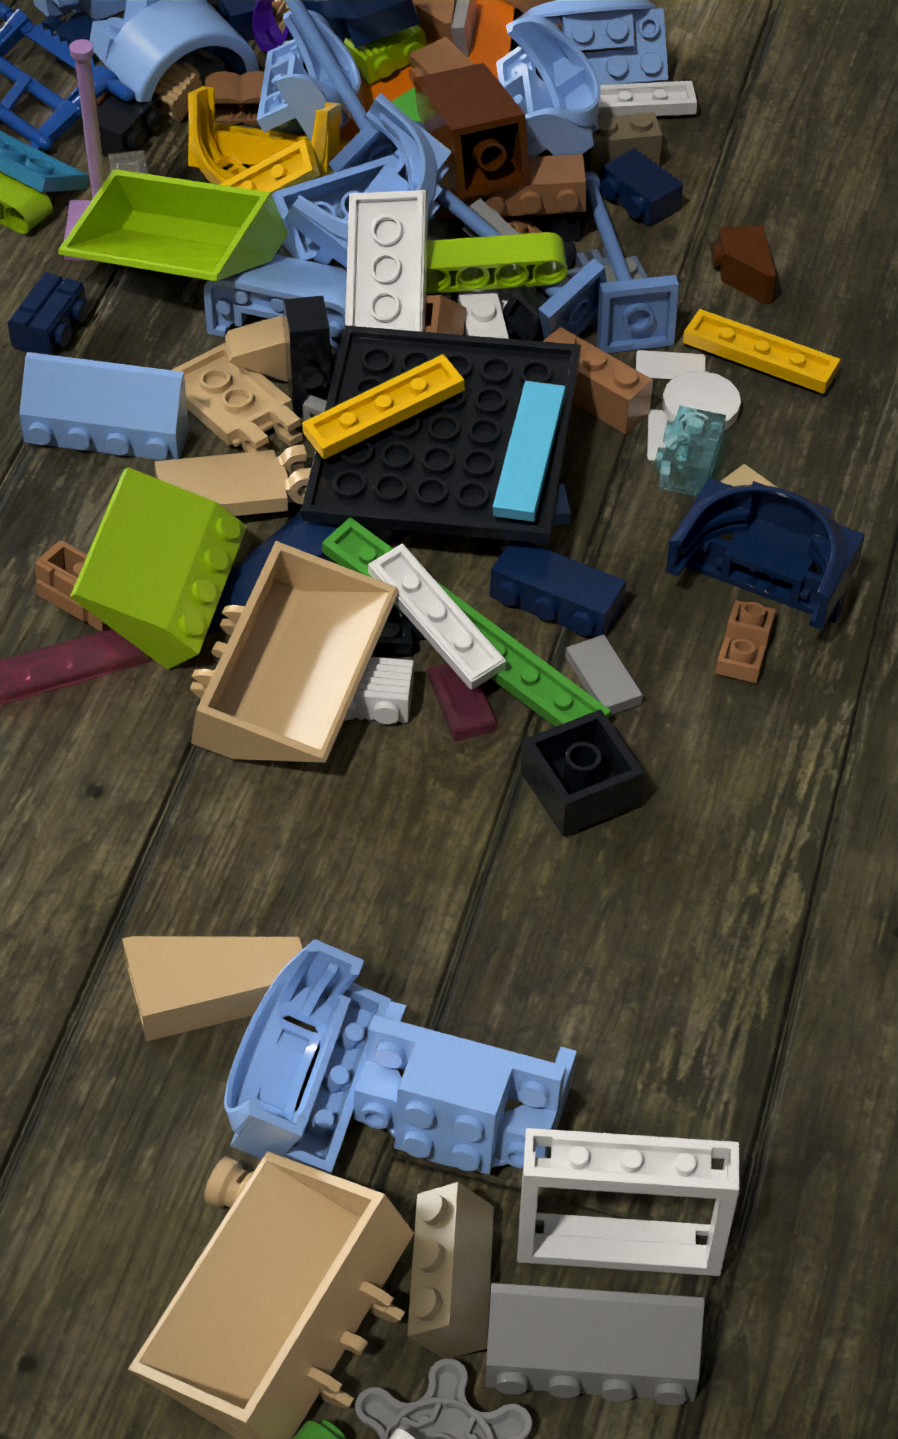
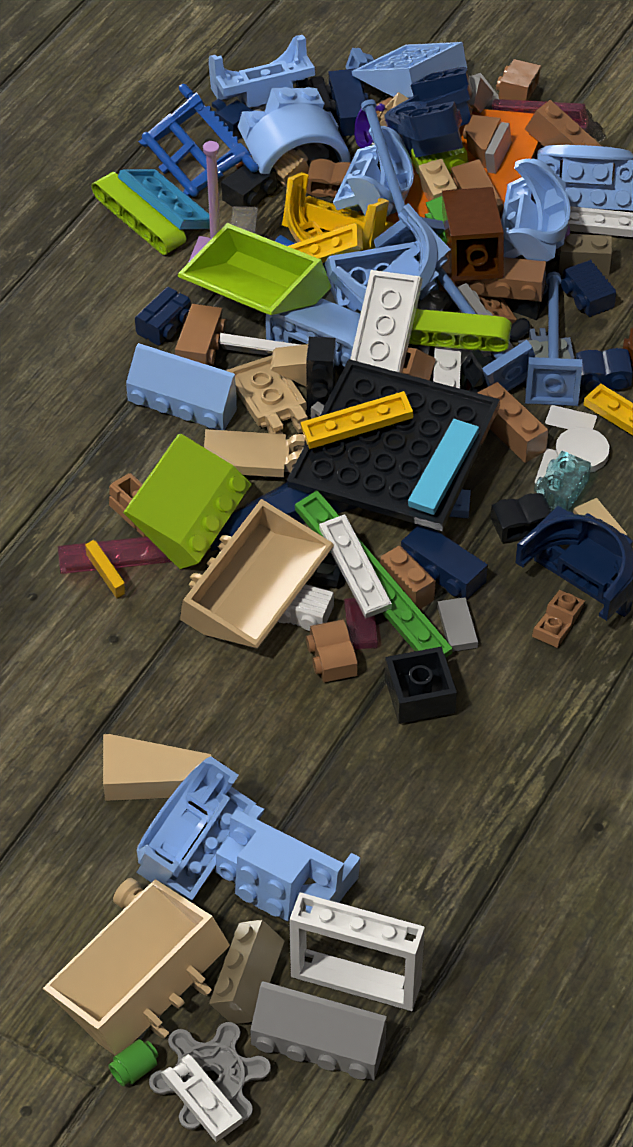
camera: 15 degrees right, 0 degrees up
none -> yellow tile [85,540,125,599]
none -> medium nougat brick [175,304,226,365]
none -> white tile [219,333,299,356]
none -> medium nougat brick [306,620,357,682]
none -> medium nougat brick [380,546,436,610]
none -> tan brick [418,159,457,201]
none -> black brick [490,493,552,543]
none -> dark blue brick [576,348,633,391]

